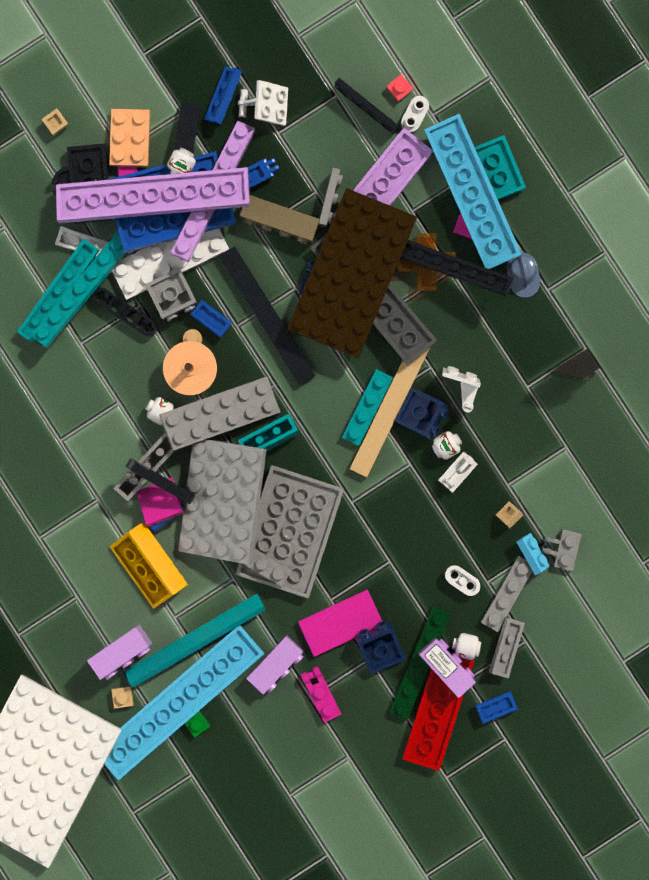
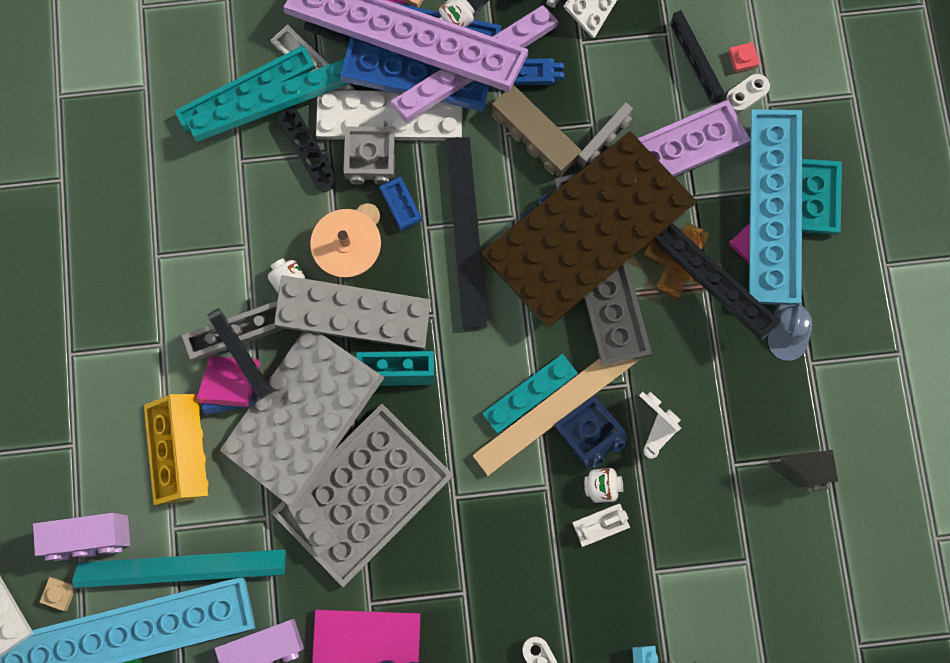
camera: 30 degrees right, 10 degrees down
tan plate [496,501,523,528] -> none

